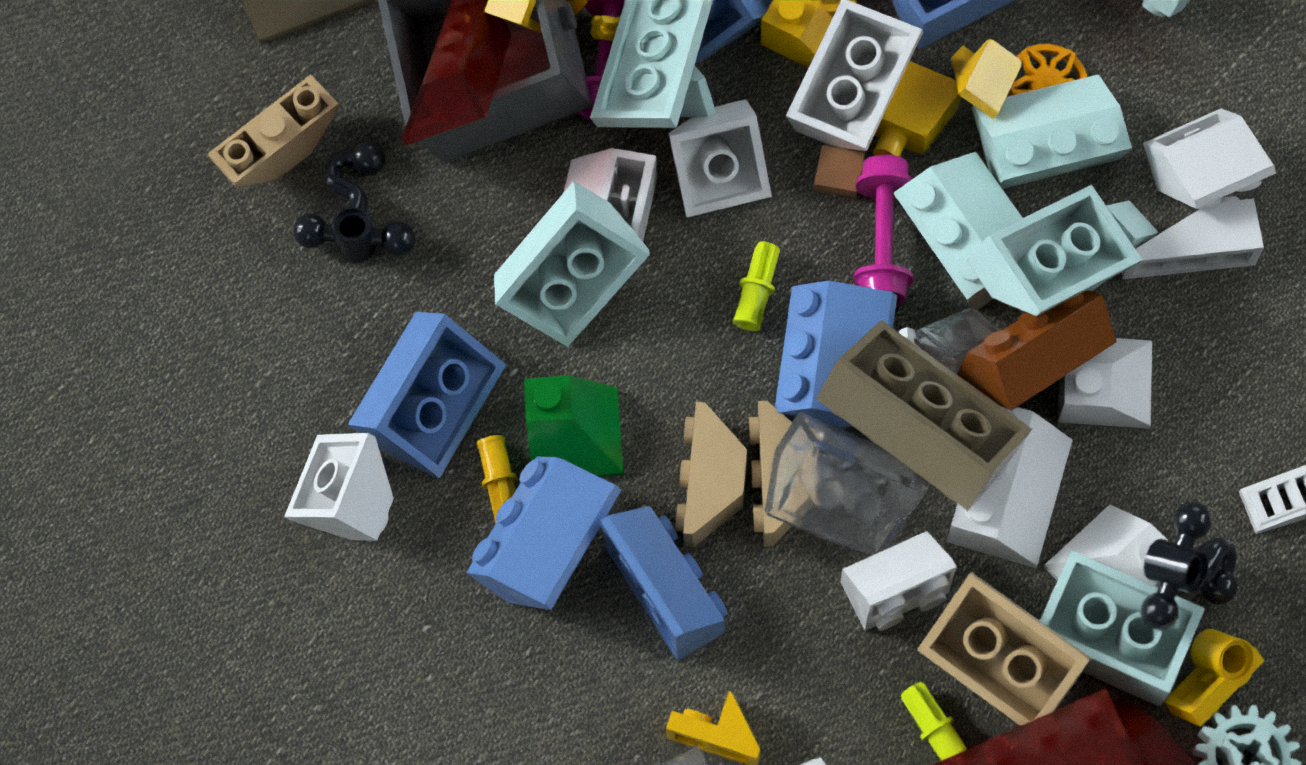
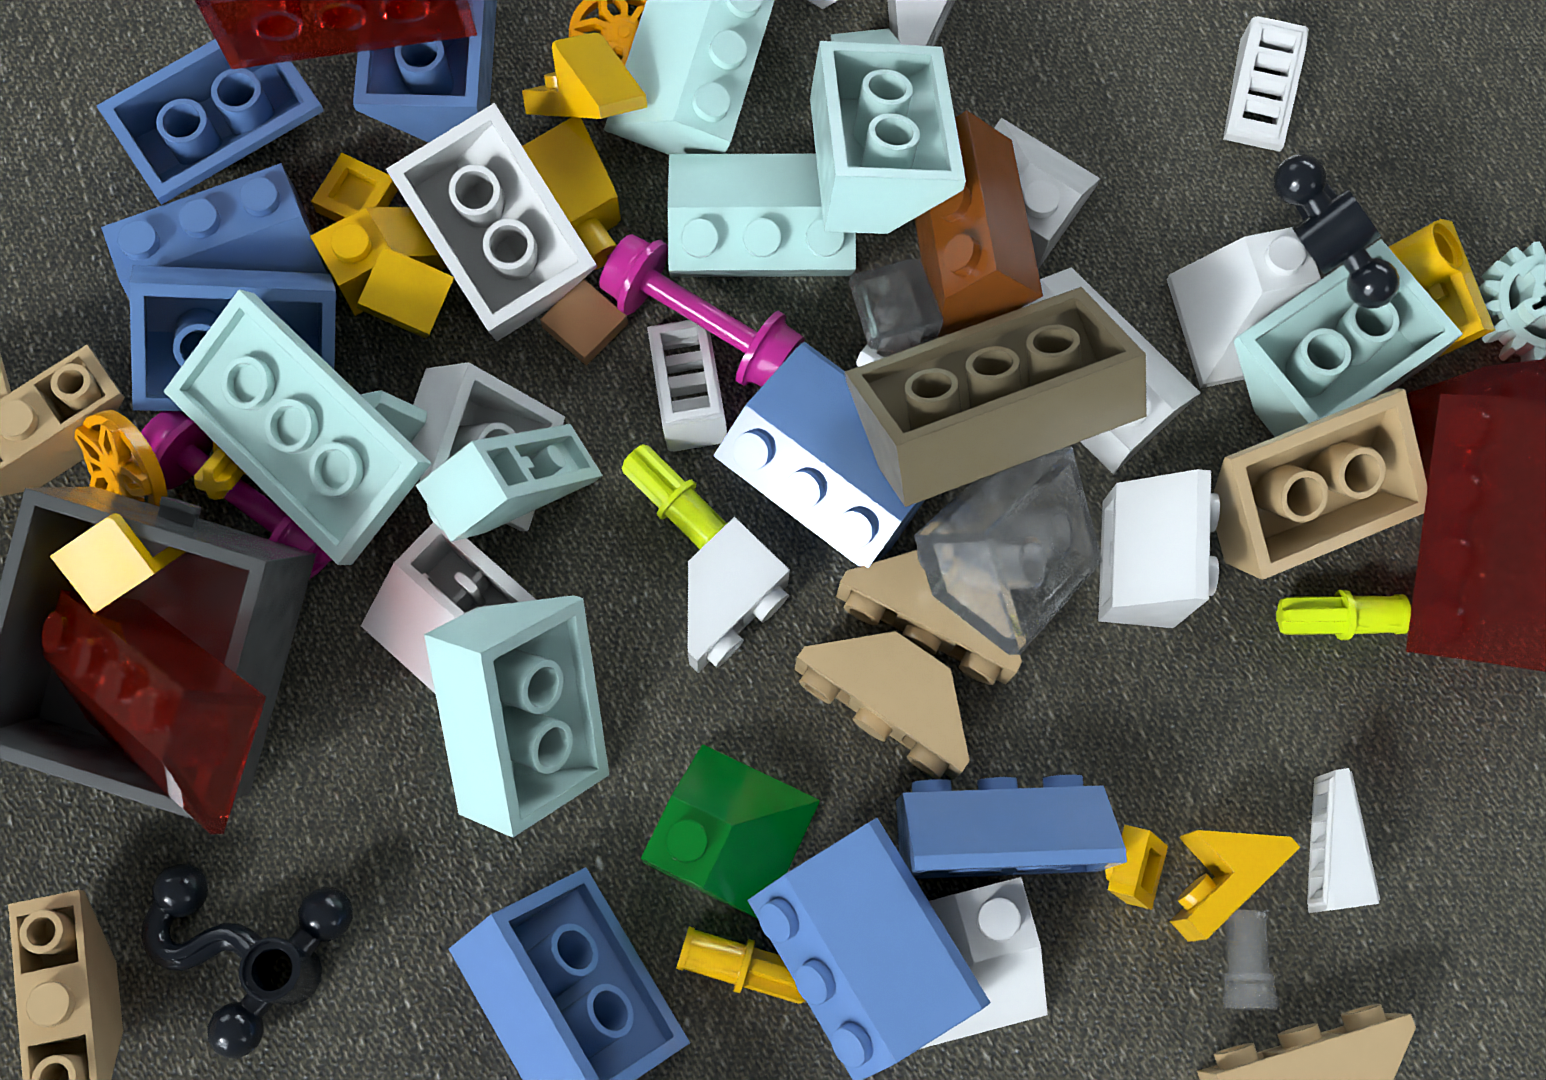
camera: 70 degrees left, 5 degrees up
none -> yellow panel [357,247,454,339]
none -> light aqua slope [416,424,603,542]
none -> white slope [647,320,727,452]
none -> white slope [688,517,790,673]
none -> white slope [920,877,1048,1049]
none -> yellow plate [1105,825,1168,910]

